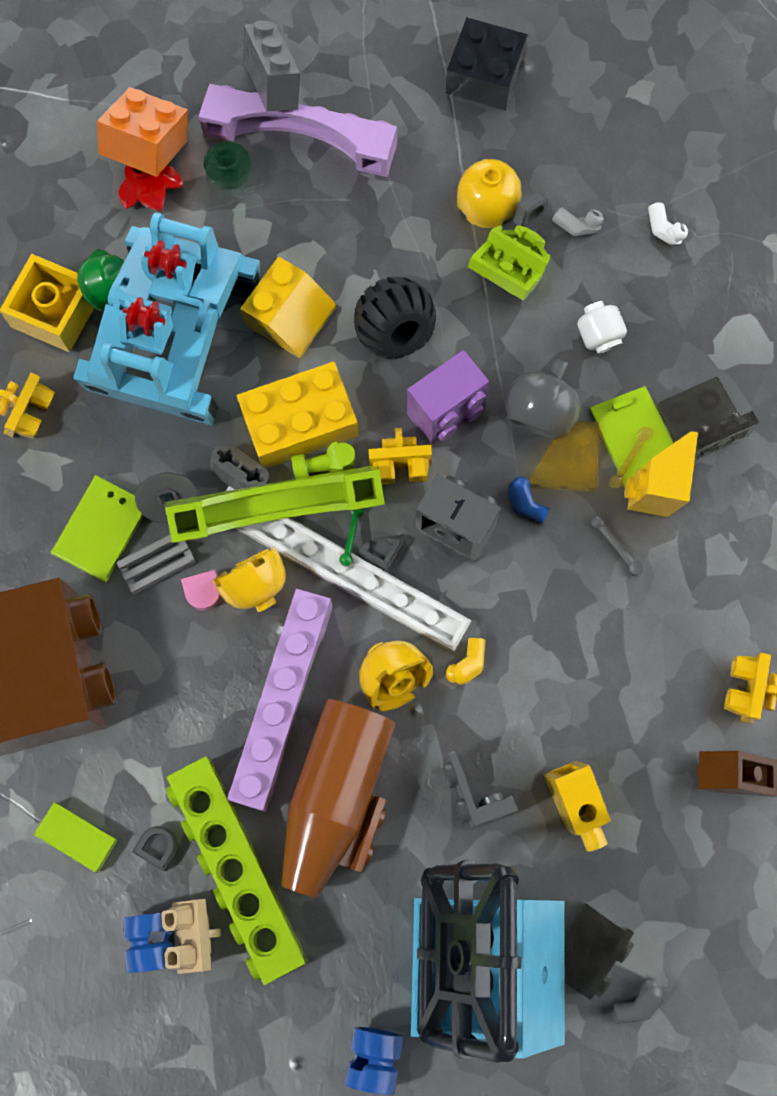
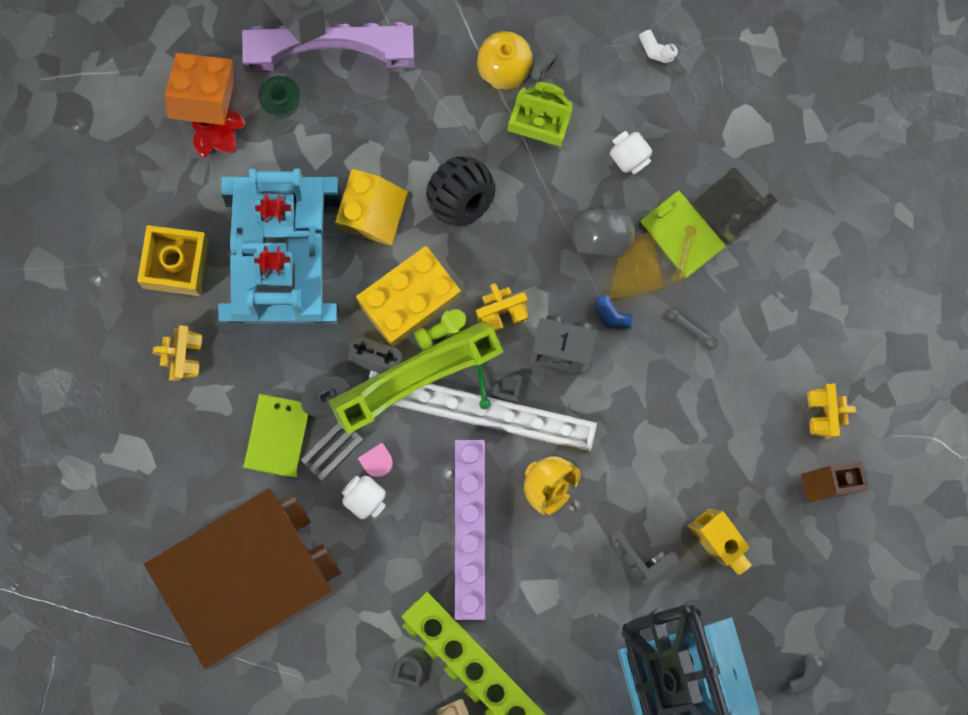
camera: 25 degrees left, 5 degrees up
lime tile [33,802,118,873] -> none
green piece [77,249,125,311] -> none
yellow cylinder [212,546,286,612] -> none
dark orange piece [281,699,396,898] -> none
medium lavender brick [407,350,490,445] -> none
yellow arm [446,638,486,685] -> none
light grey arm [552,207,604,237] -> none
clear smoke bracket [564,903,634,1000] -> none
yellow slope [624,431,698,517] -> none
none -> white head [342,476,386,519]

